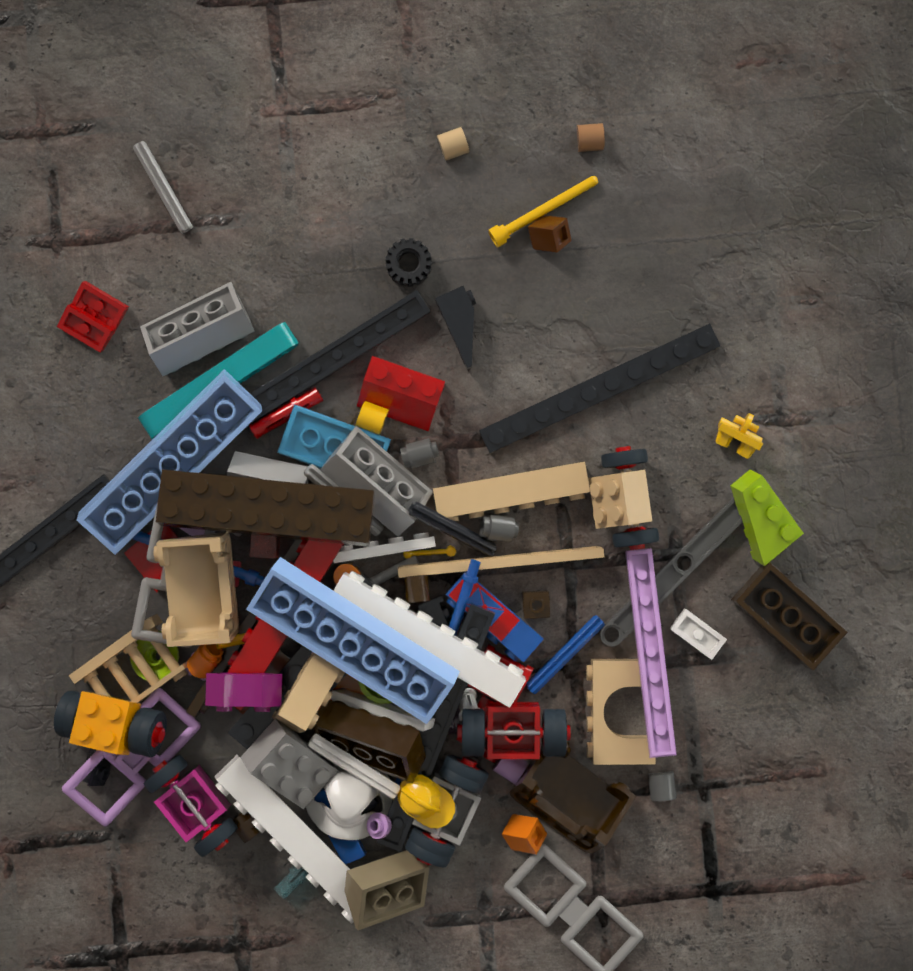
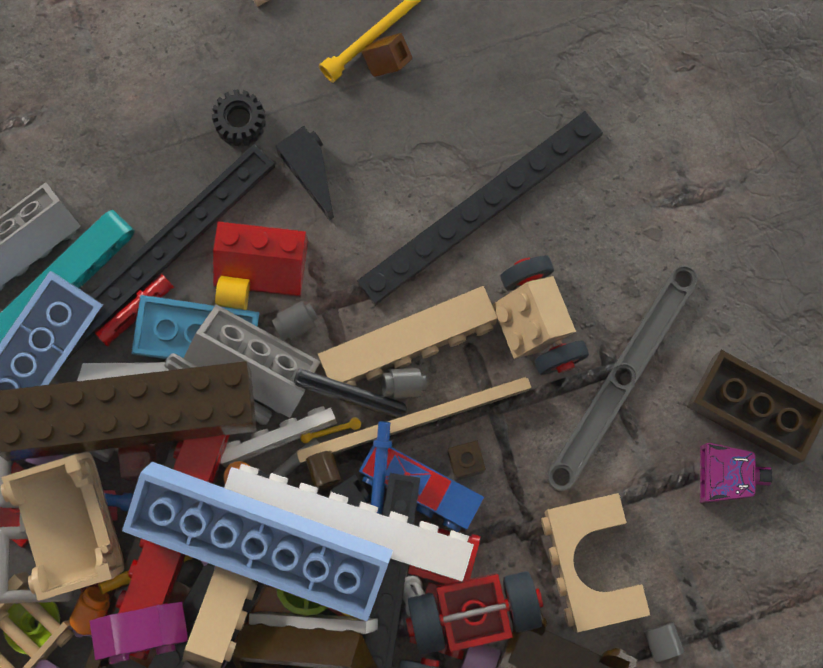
camera: 10 degrees left, 10 degrees down
blue axle [526,615,605,694] -> none
lavender tile [625,548,676,758] -> none
white plate [670,608,727,660] -> none
yellow hips [715,413,763,459] -> none
lime wedge [730,470,804,566] -> none
none -> magenta torso [700,443,772,503]

